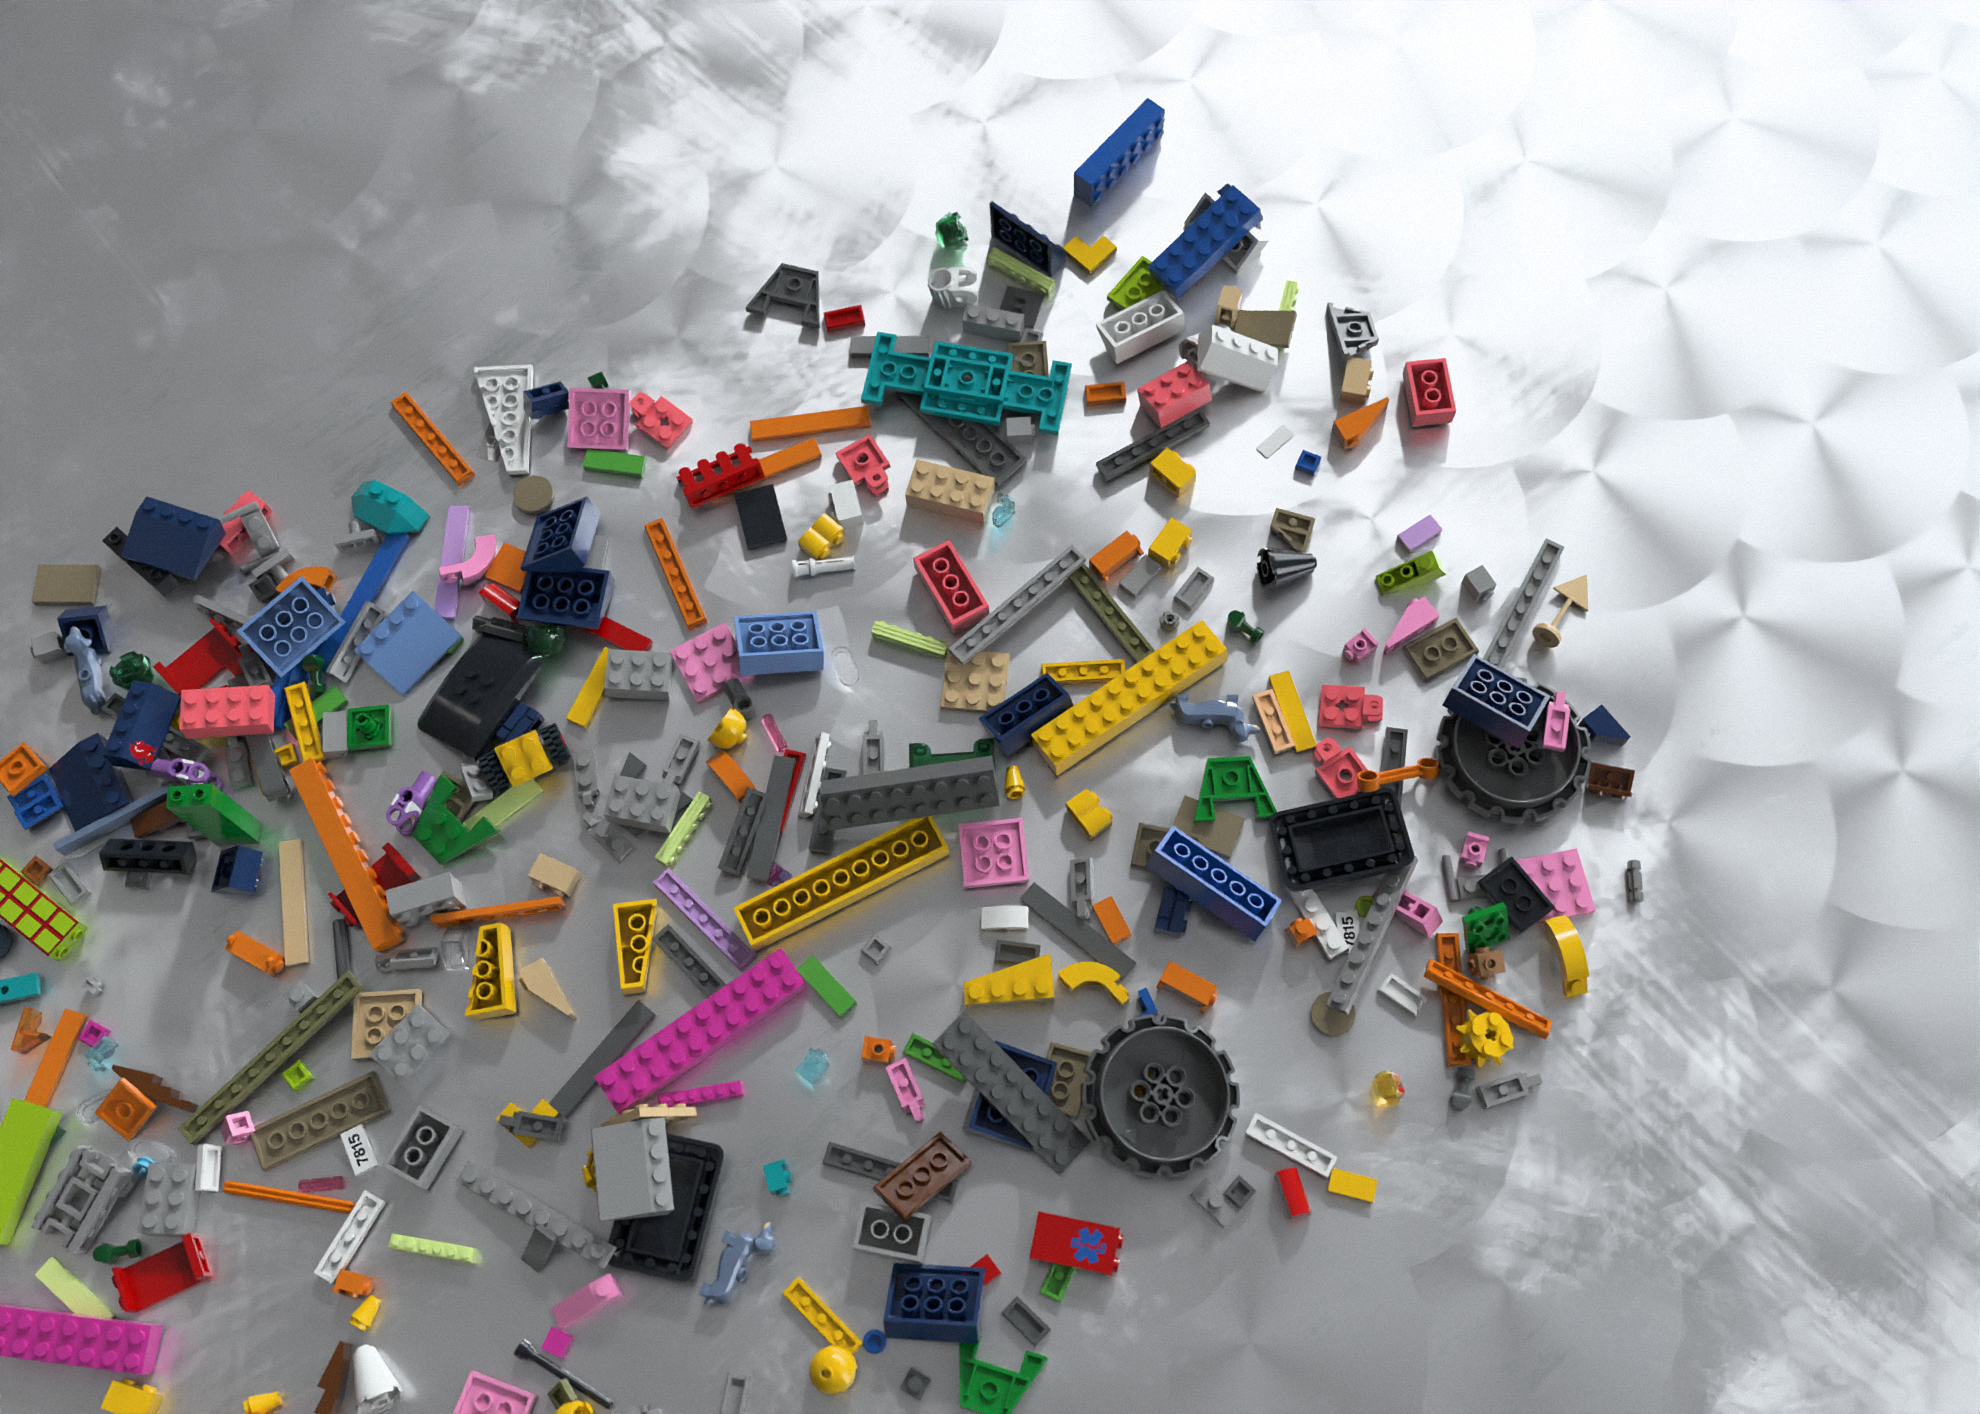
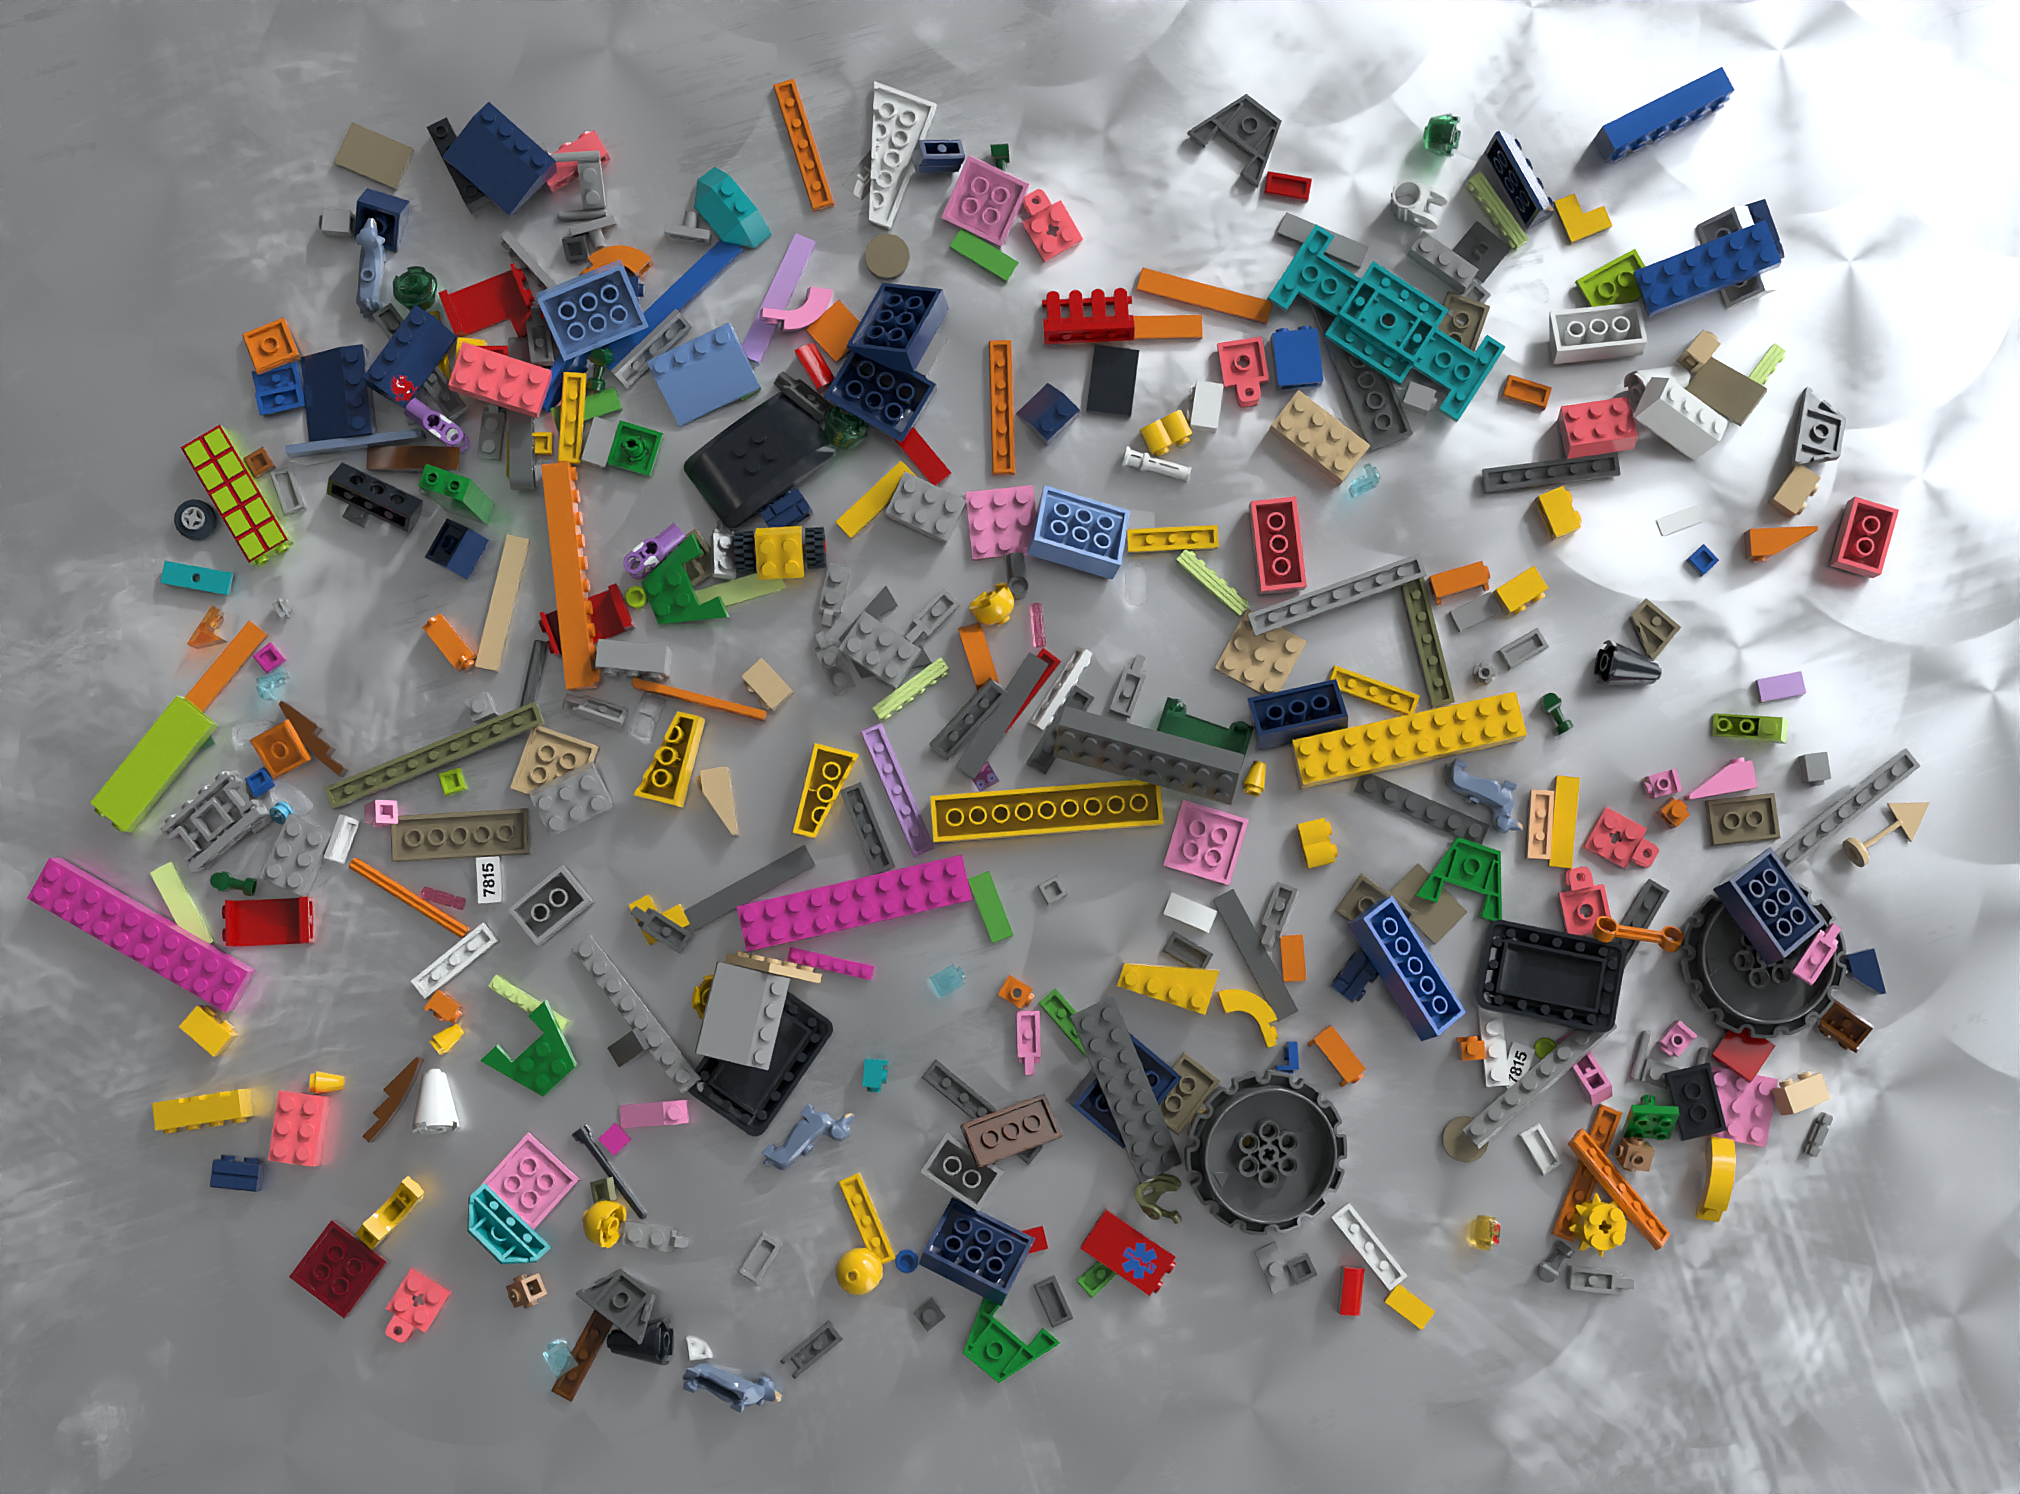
camera: 15 degrees right, 15 degrees up
none -> blue tile [245,766,276,798]
none -> green wing [480,999,577,1097]
none -> lime tile [624,586,648,609]
none -> dark blue slope [1016,383,1080,446]
none -> yellow plate [1127,525,1219,553]
none -> olive helmet [1134,1173,1182,1224]
none -> blue brick [1270,326,1323,391]
none -> dark grey plate [1354,774,1490,845]
none -> orange brick [1655,797,1690,829]
none -> red tile [1711,1028,1776,1083]
none -> tan brick [1771,1071,1831,1116]

